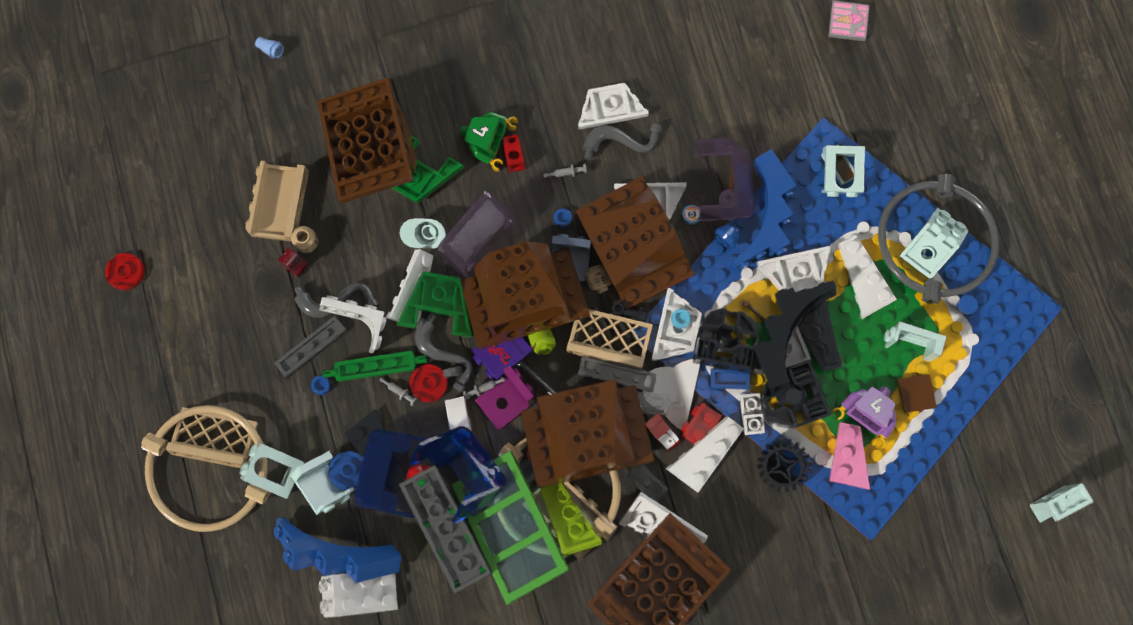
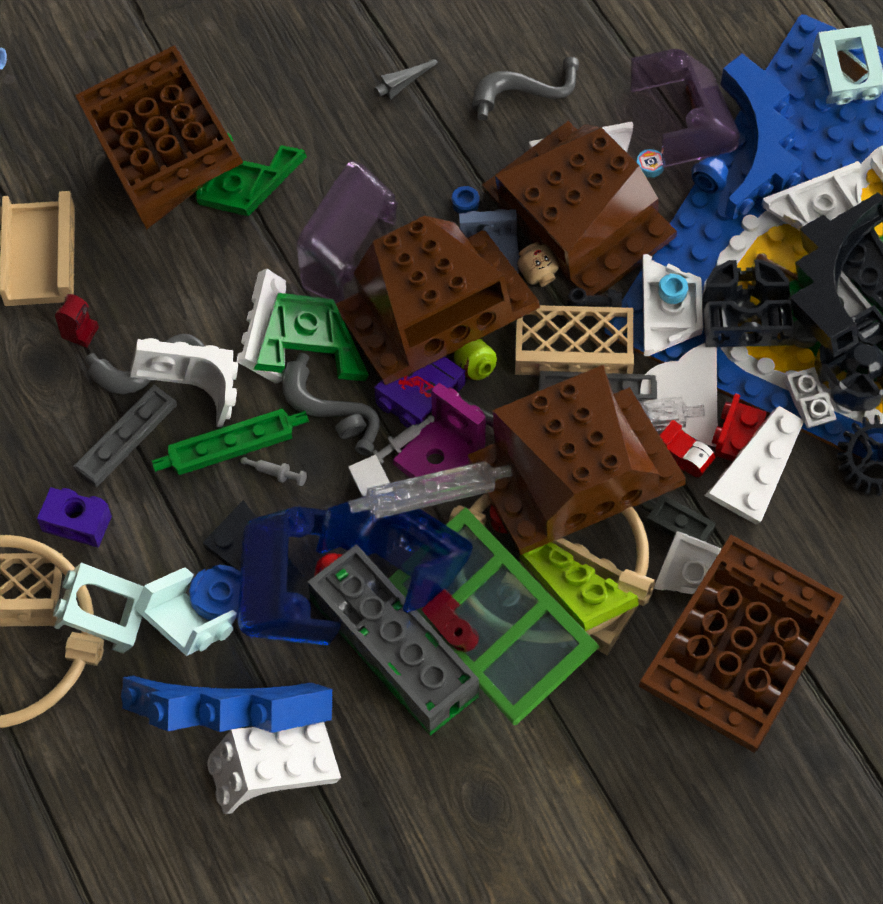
camera: 15 degrees left, 15 degrees down
tan head [291,226,318,253] -> none
blue tile [311,375,331,395] -> none
light aqua piece [400,218,446,249] -> none
red tile [409,364,449,403] -> none
green torso [460,112,518,172] -> none
red leg [503,134,525,173] -> none
light grey piece [544,164,587,178] -> none
white wing [578,83,649,129] -> none
blue tile [710,369,750,390] -> none
none -> dark purple brick [37,487,112,548]
none -> clear plate [349,461,512,519]
none -> dark grey piece [374,59,438,100]
none -> dark red leg [421,589,479,652]

